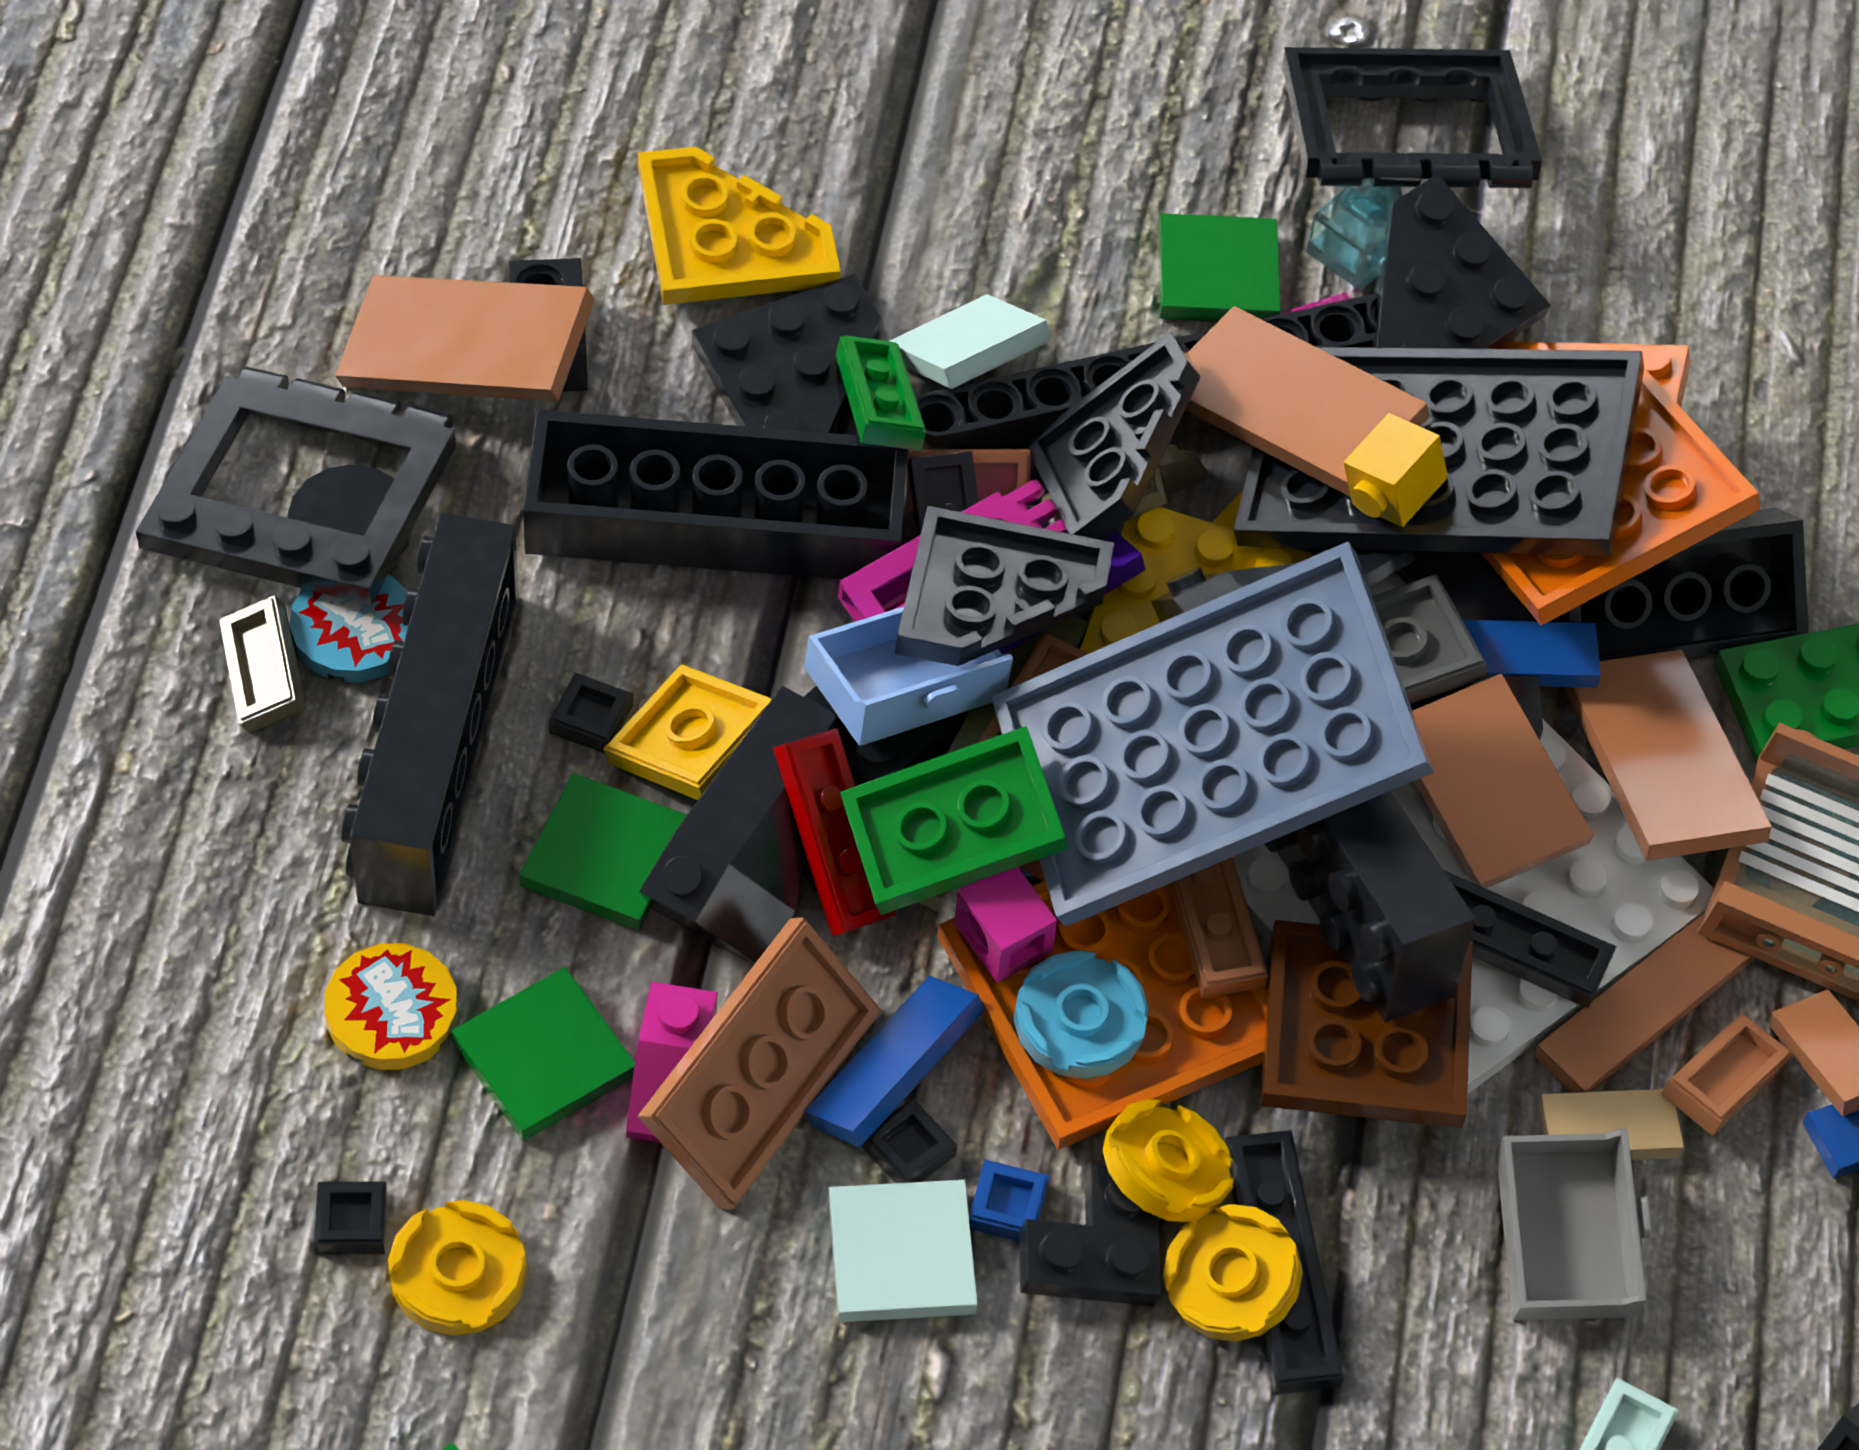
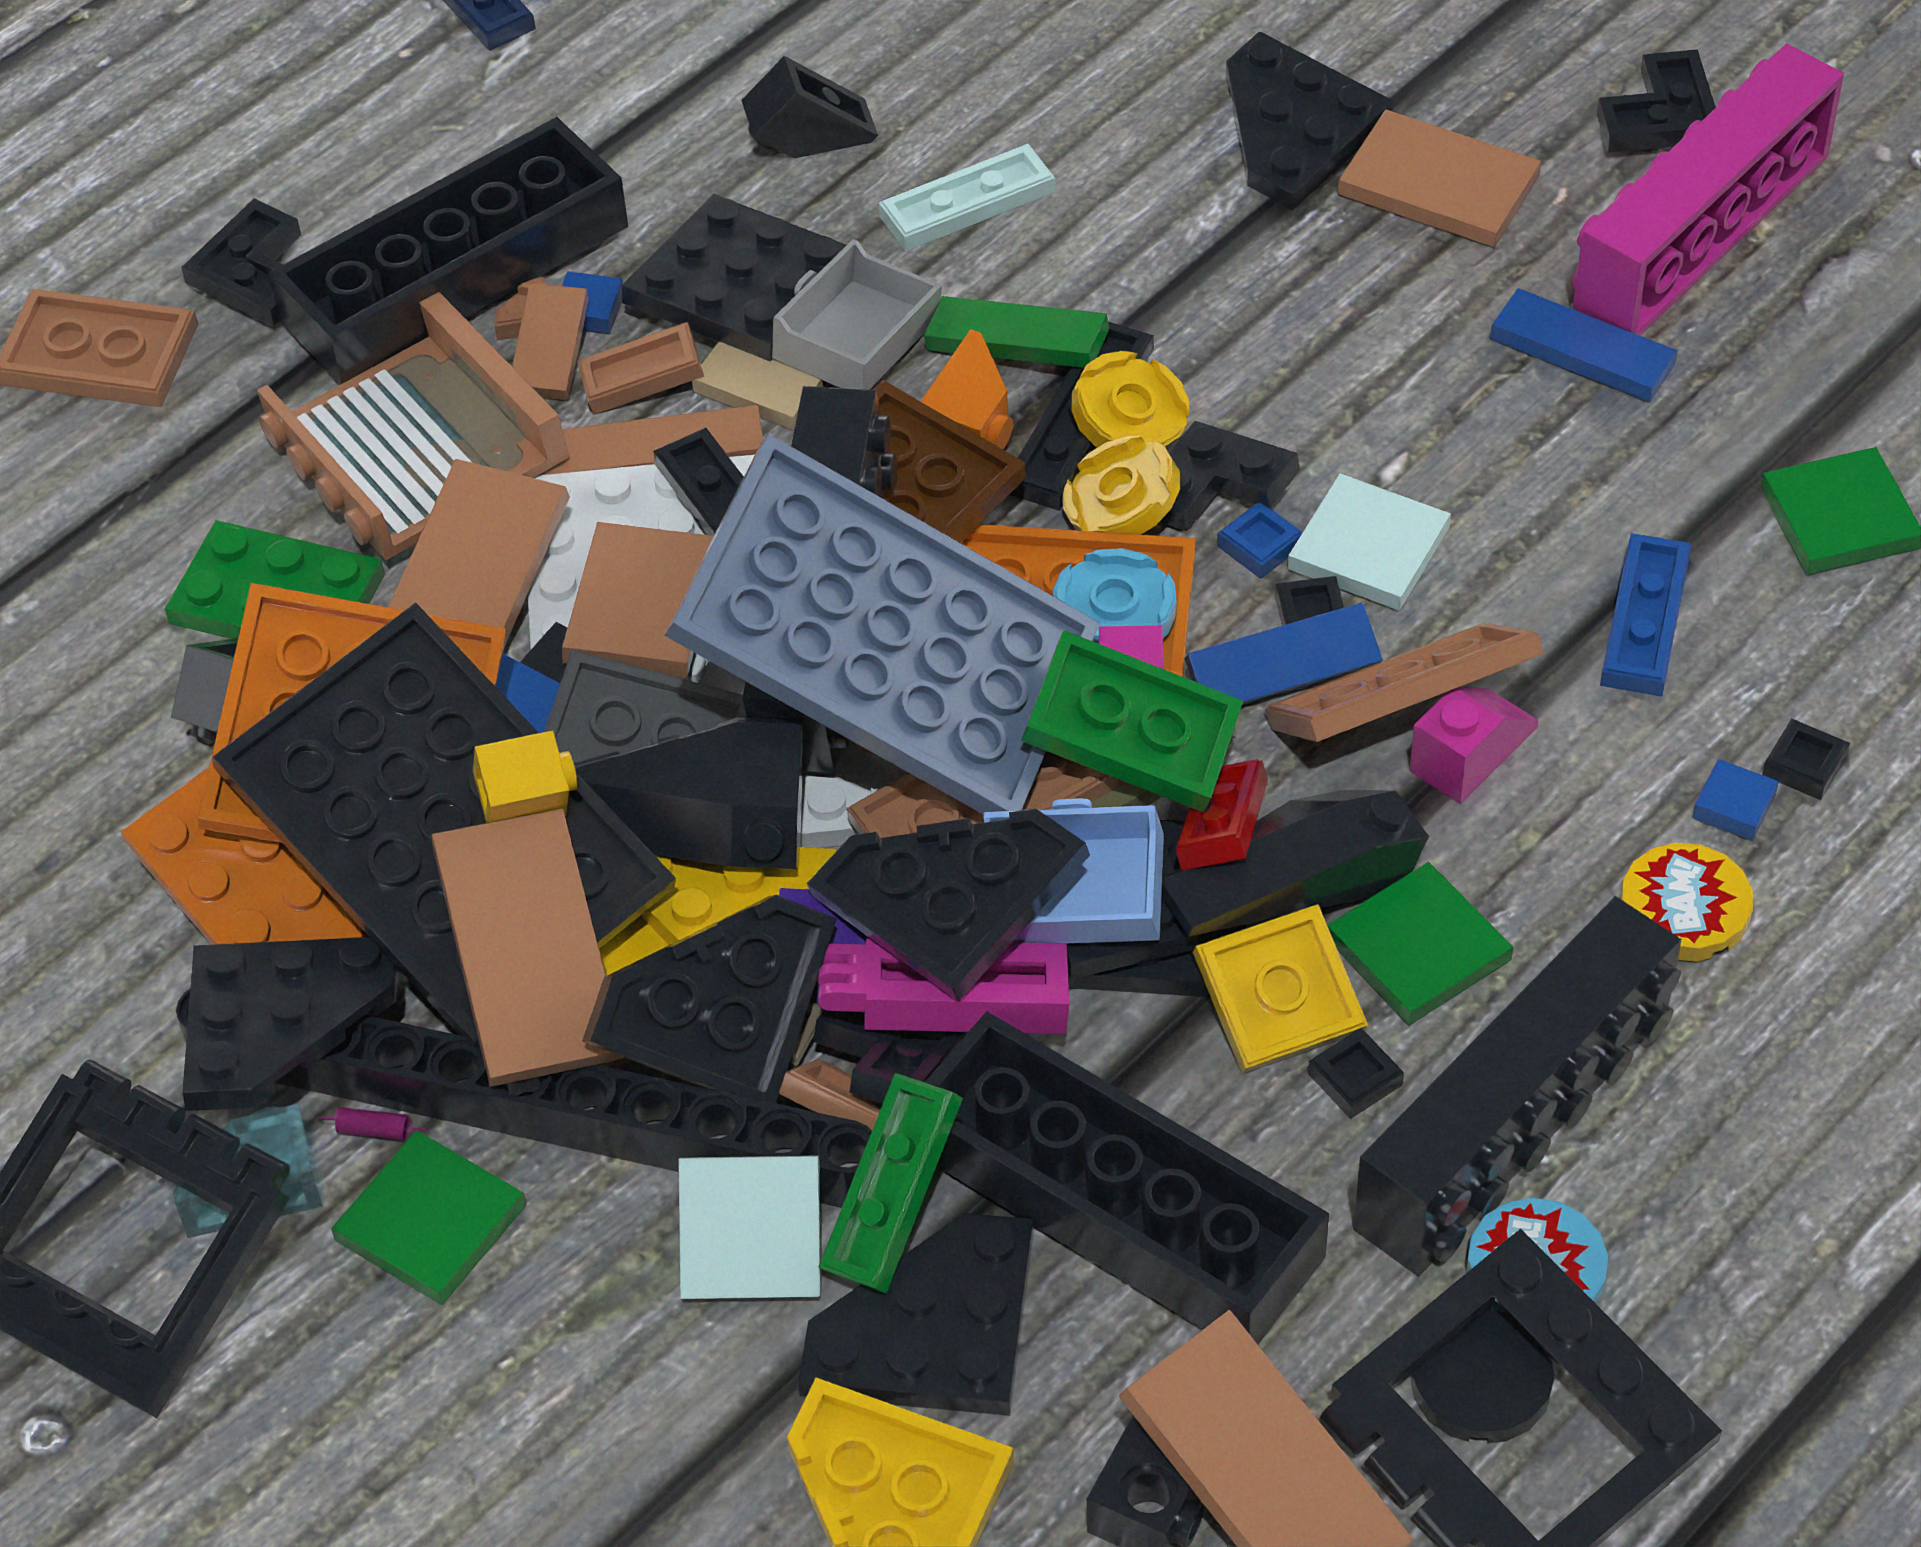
camera: 140 degrees left, 5 degrees down
tile [219,595,306,733] -> none
yellow tile [388,1200,527,1336] -> none
green tile [451,967,635,1142] -> none
none -> black plate [622,194,846,362]
none -> orange slope [920,329,1013,449]
none -> green tile [924,296,1109,368]
none -> blue tile [1600,533,1692,697]
none -> blue tile [1692,759,1779,841]

